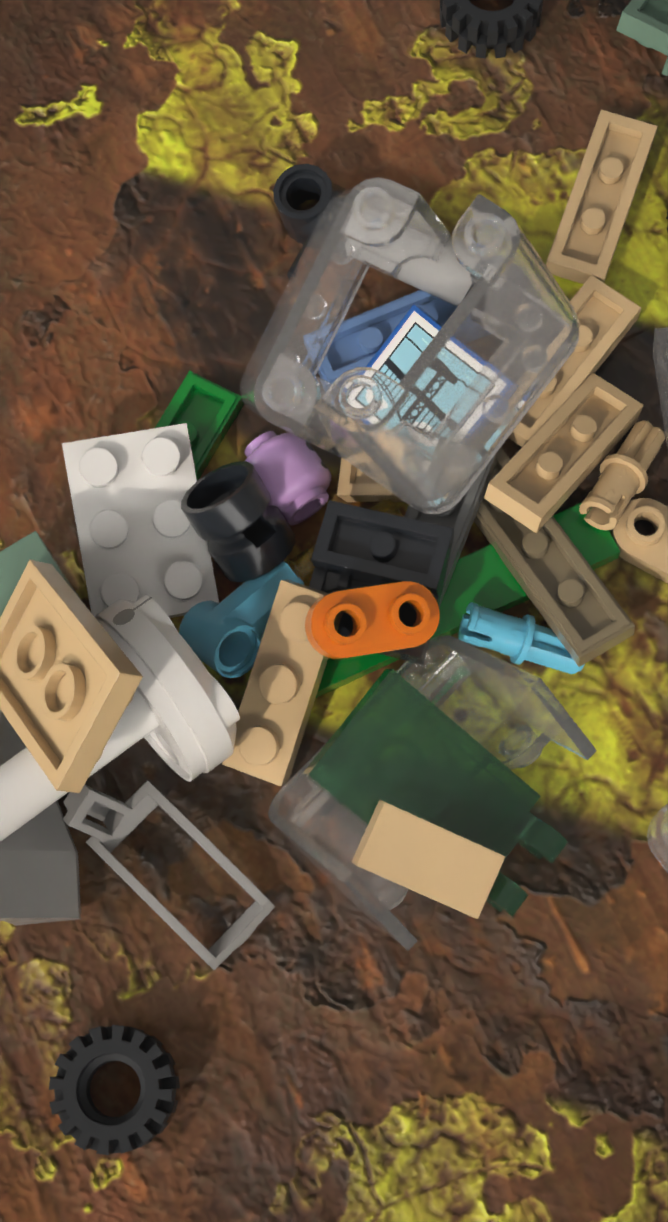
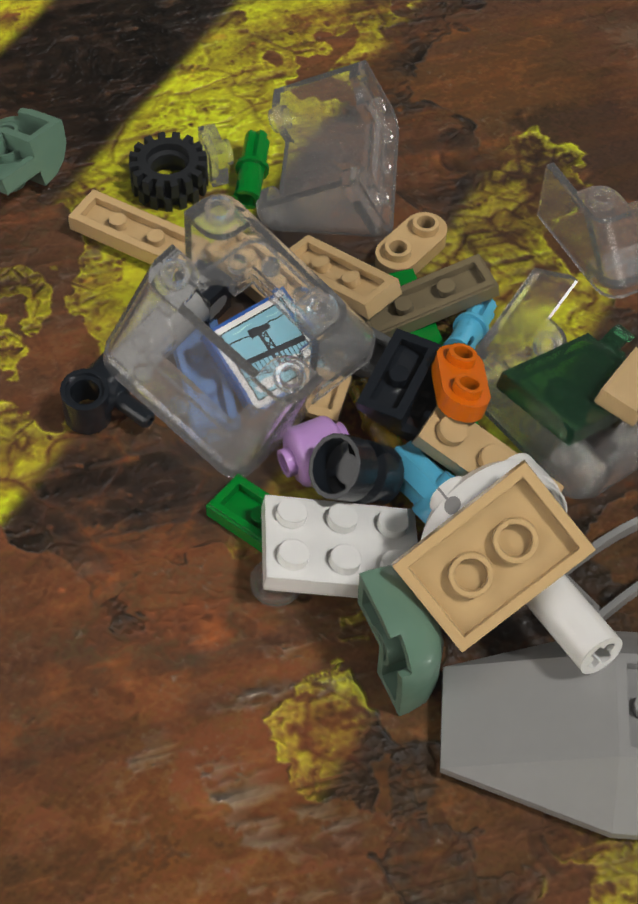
camera: 90 degrees left, 20 degrees down
tan axle [579,420,665,531] -> none

